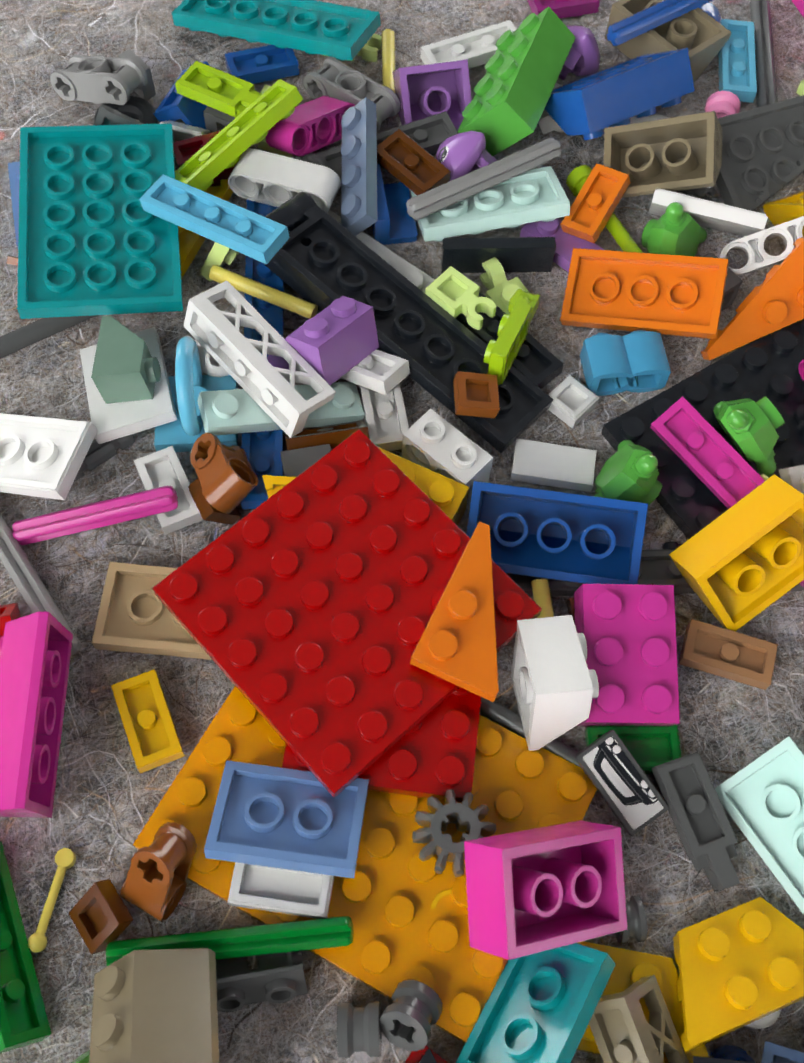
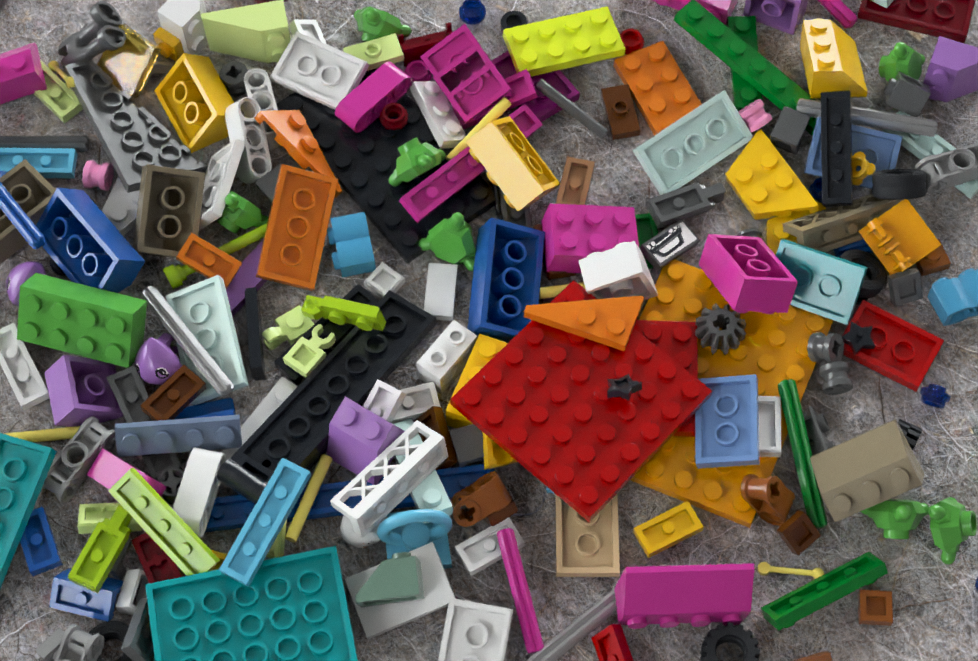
camera: 90 degrees left, 0 degrees up
dark orange plate [453,371,500,418] -> none
none -> black piece [607,374,642,400]

